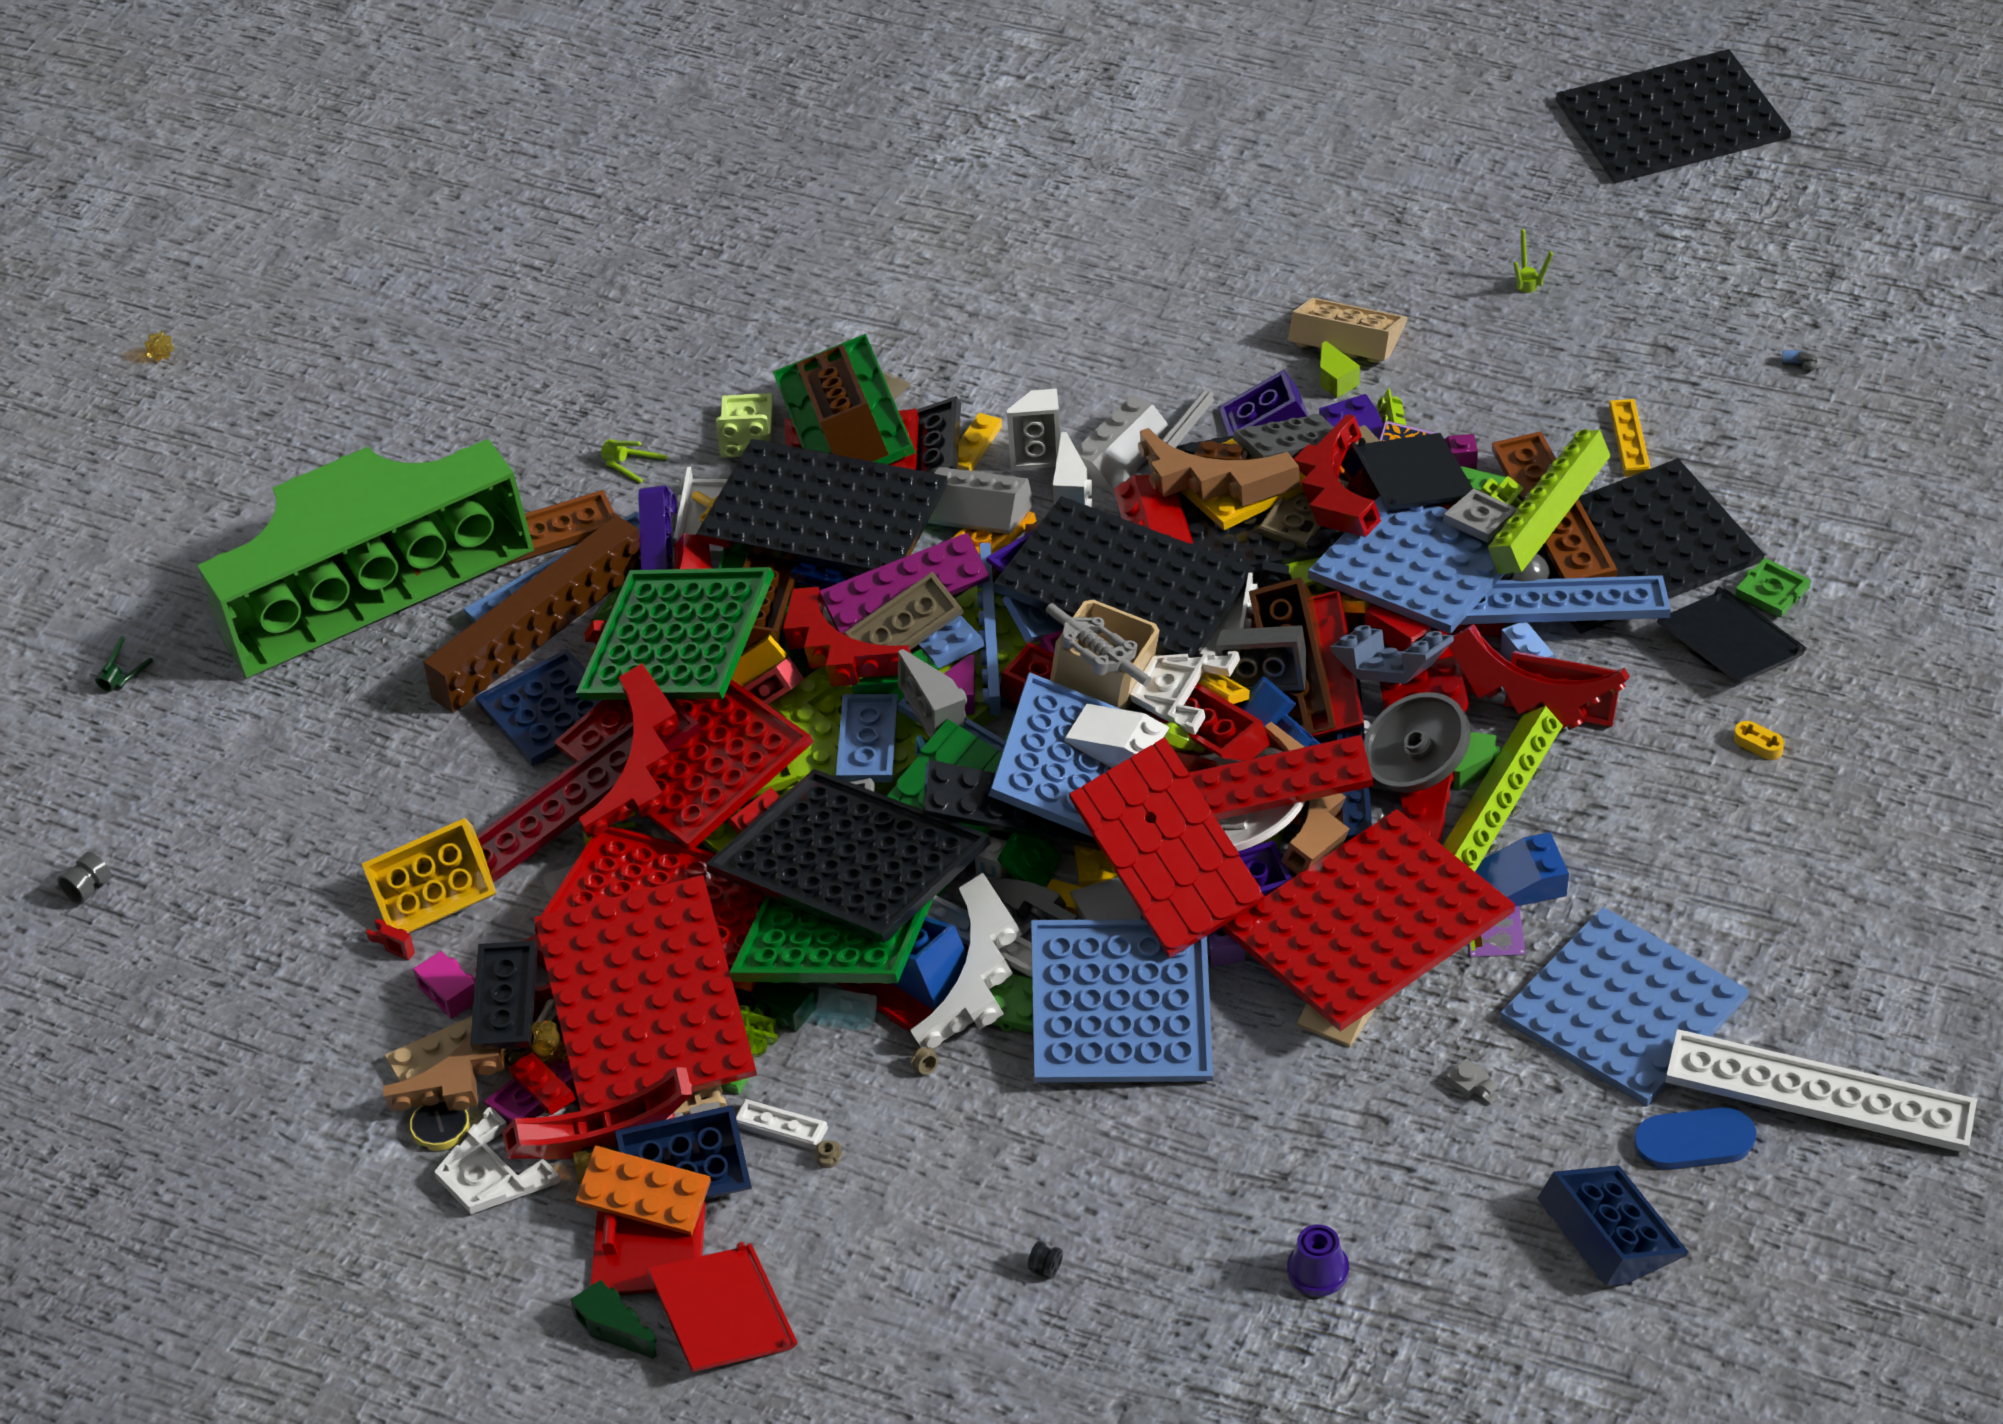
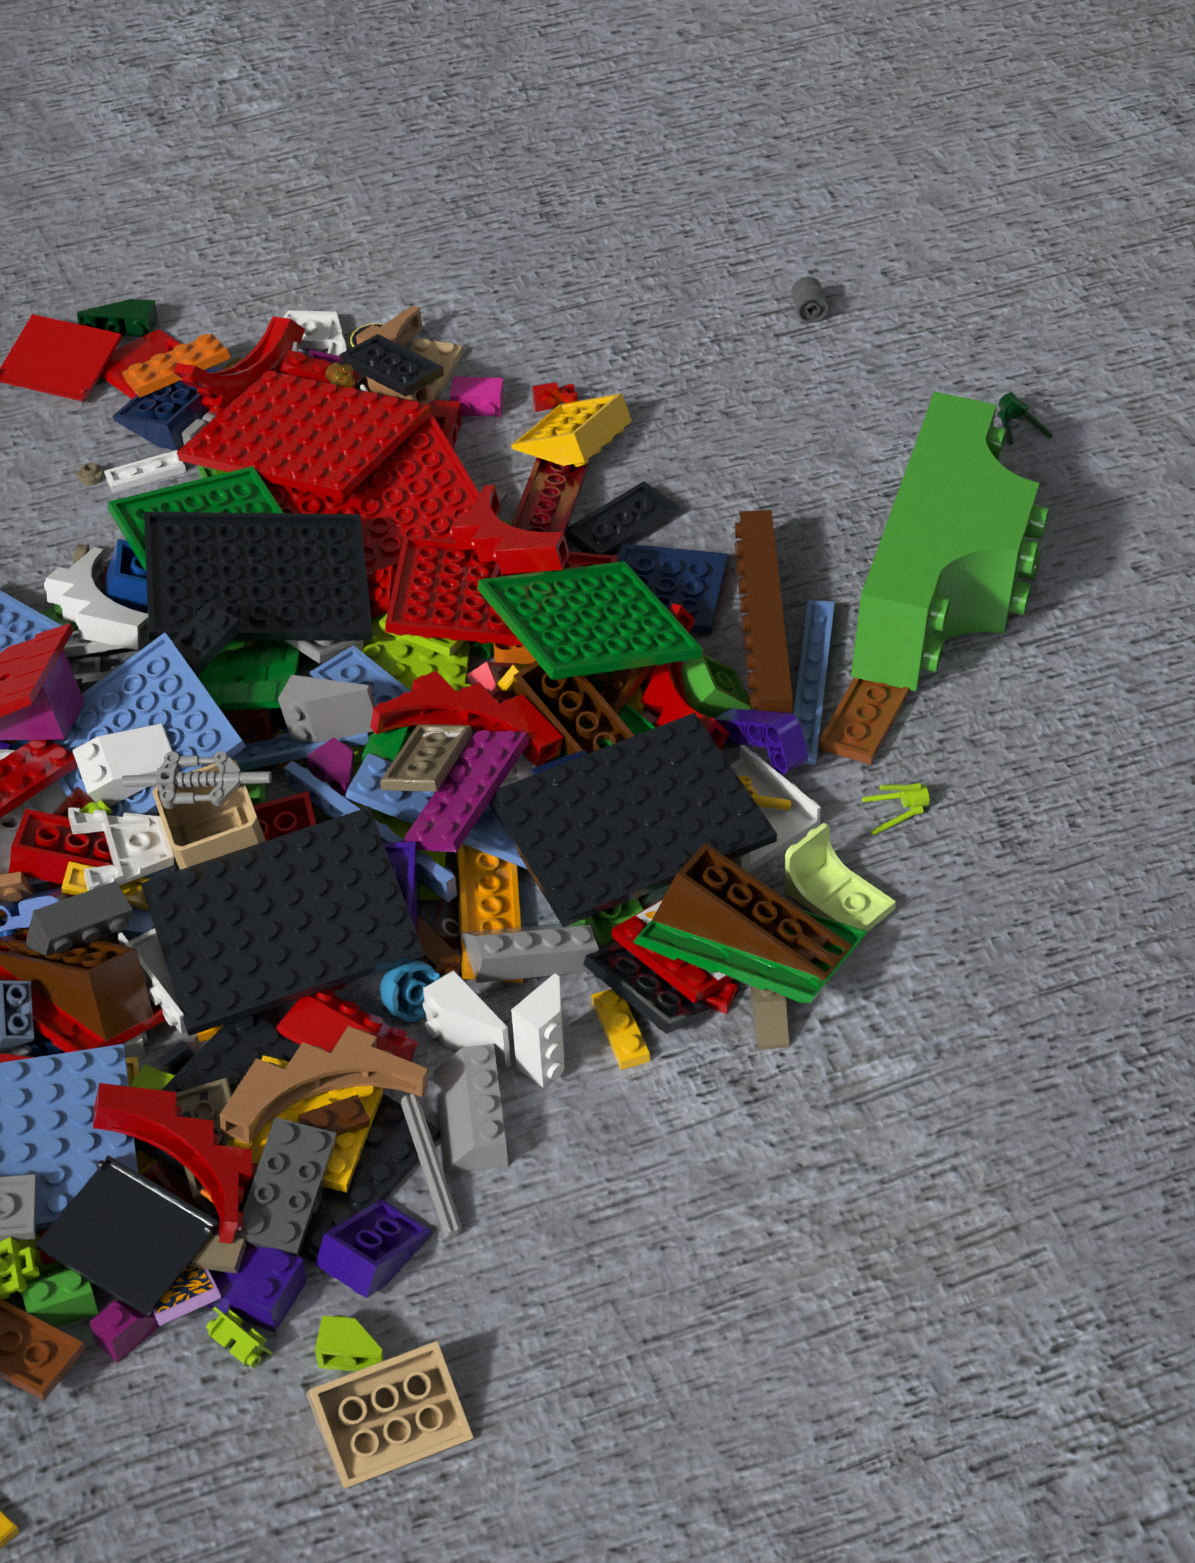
camera: 135 degrees right, 0 degrees up
none -> black plate [566,481,679,556]

